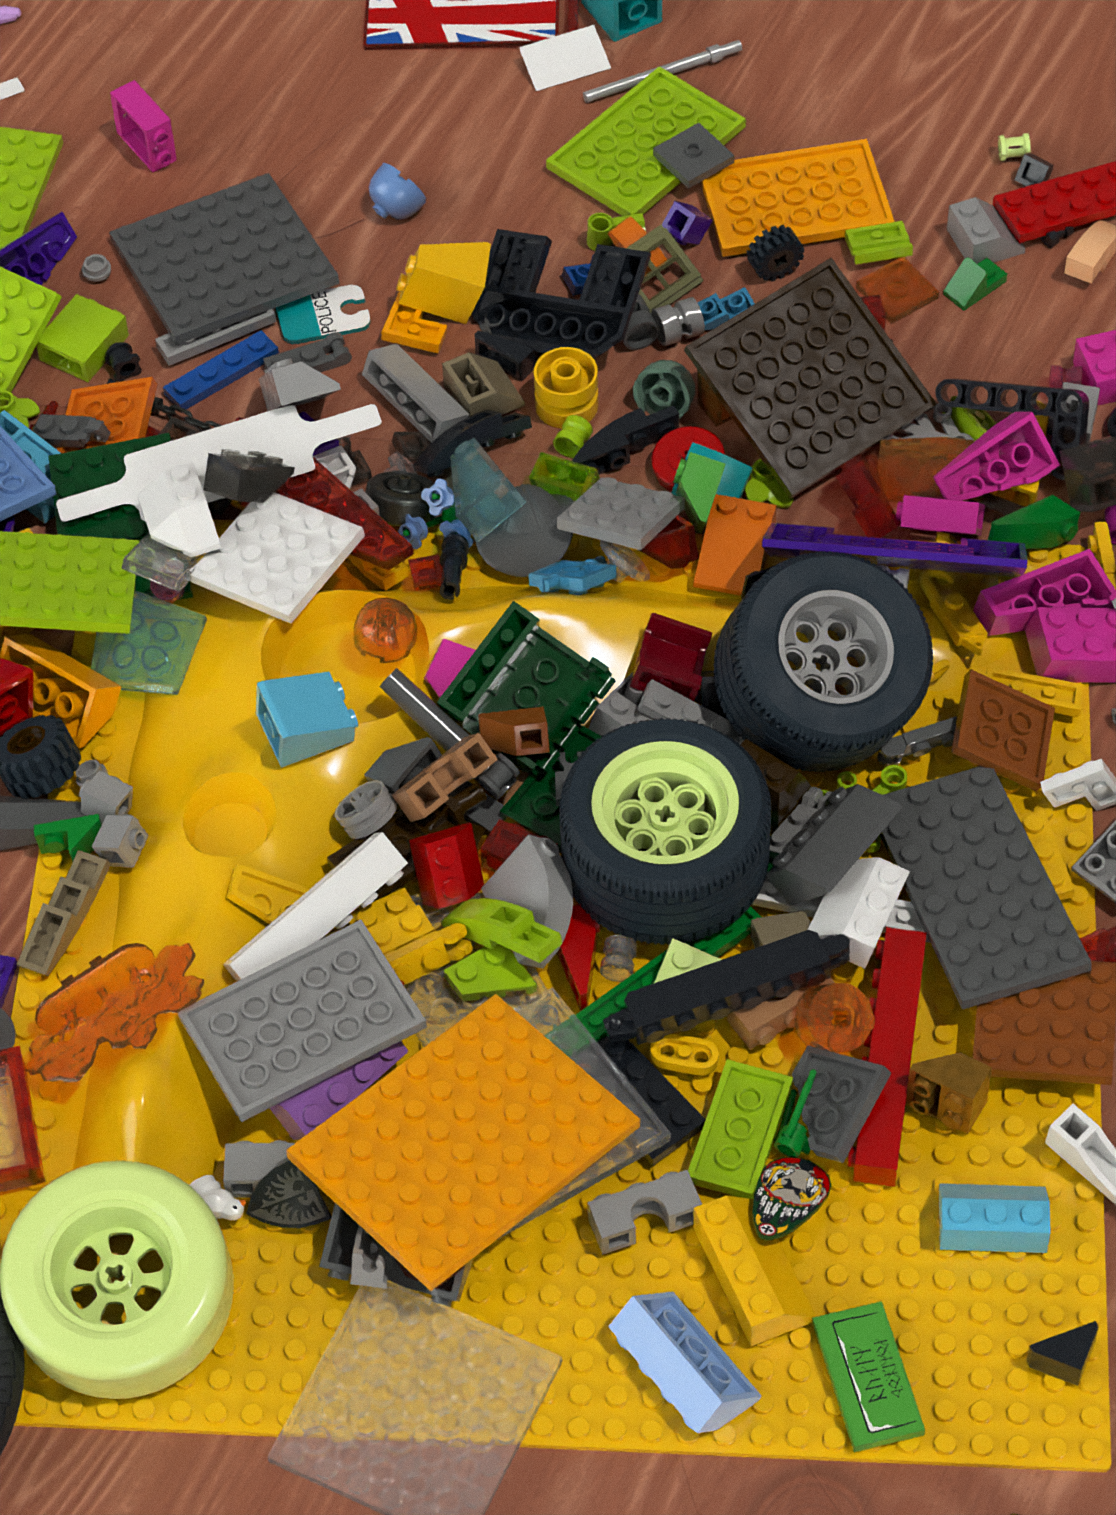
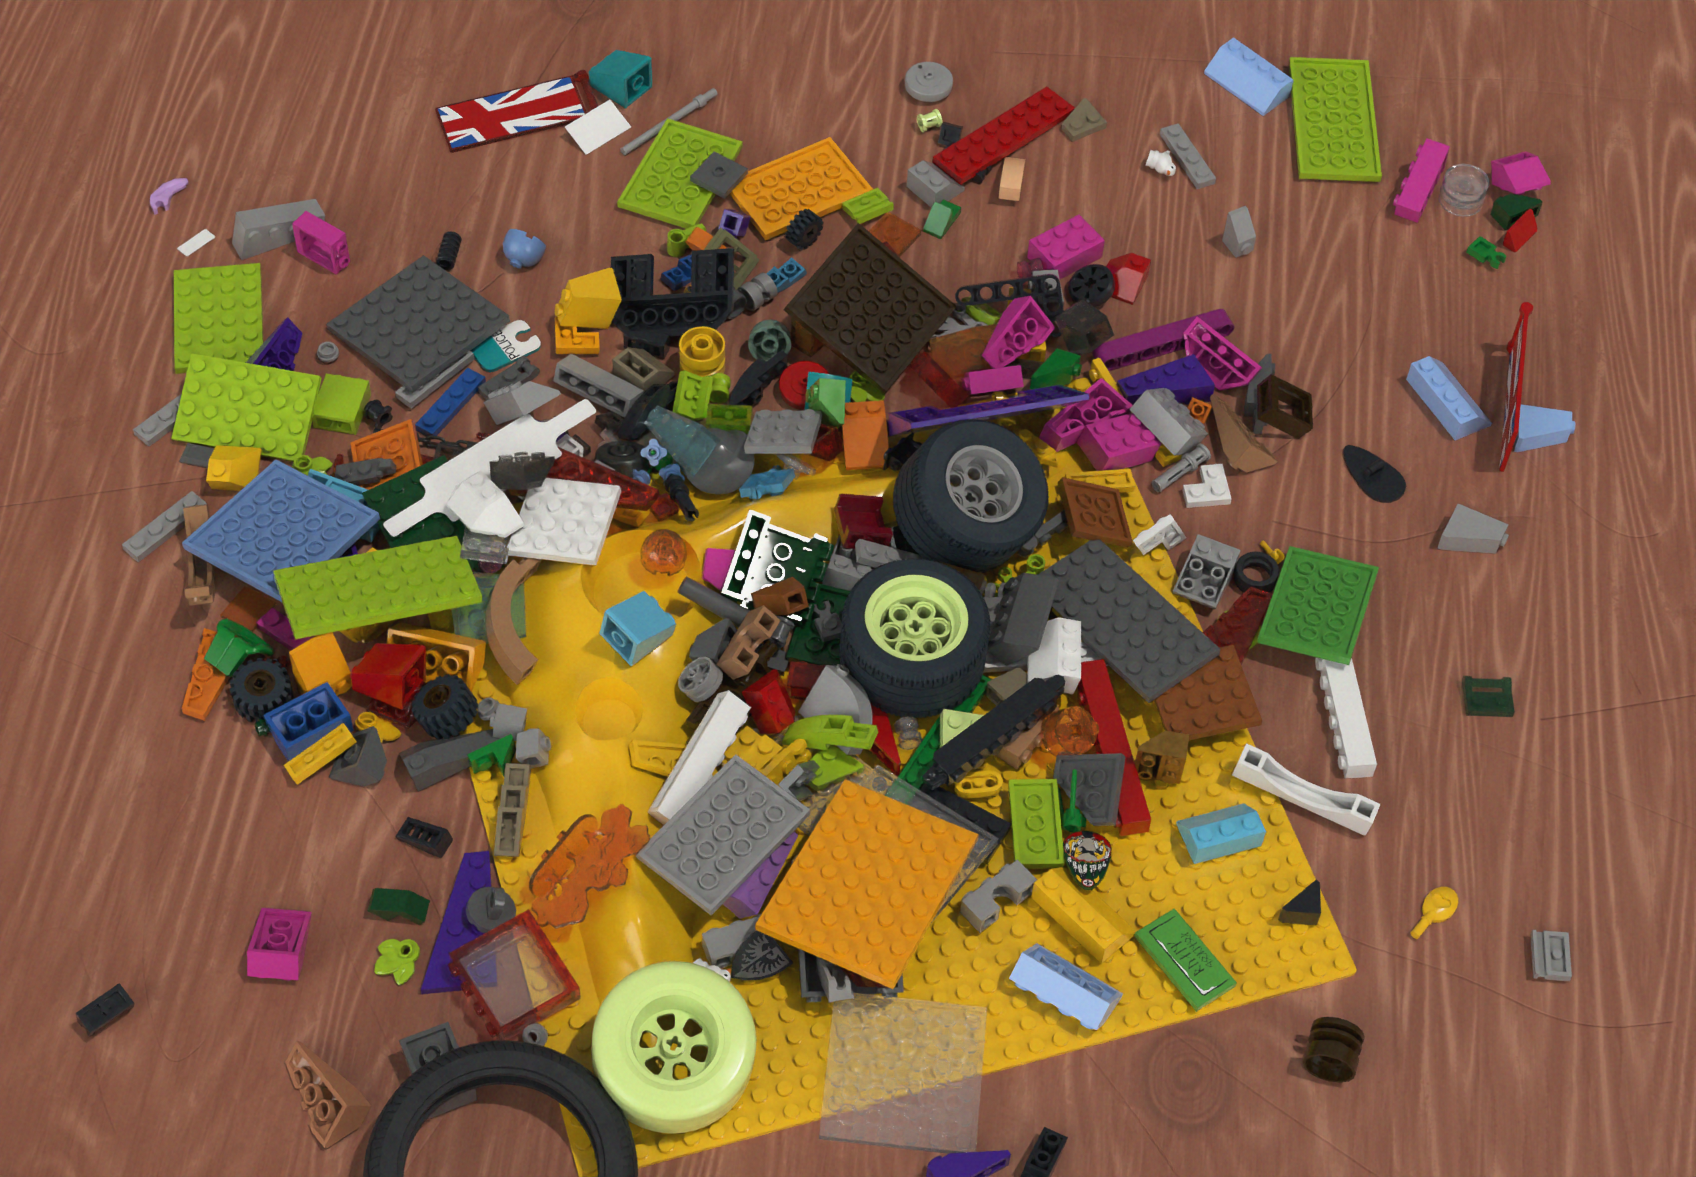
camera: 25 degrees left, 0 degrees up
none -> light grey wedge [232,199,325,260]
none -> black piece [436,231,462,270]
none -> medium nougat arch [486,557,542,685]
none -> lime bracket [672,370,713,421]
none -> dark grey bracket [778,760,820,801]
none -> light grey wheel [905,62,953,102]

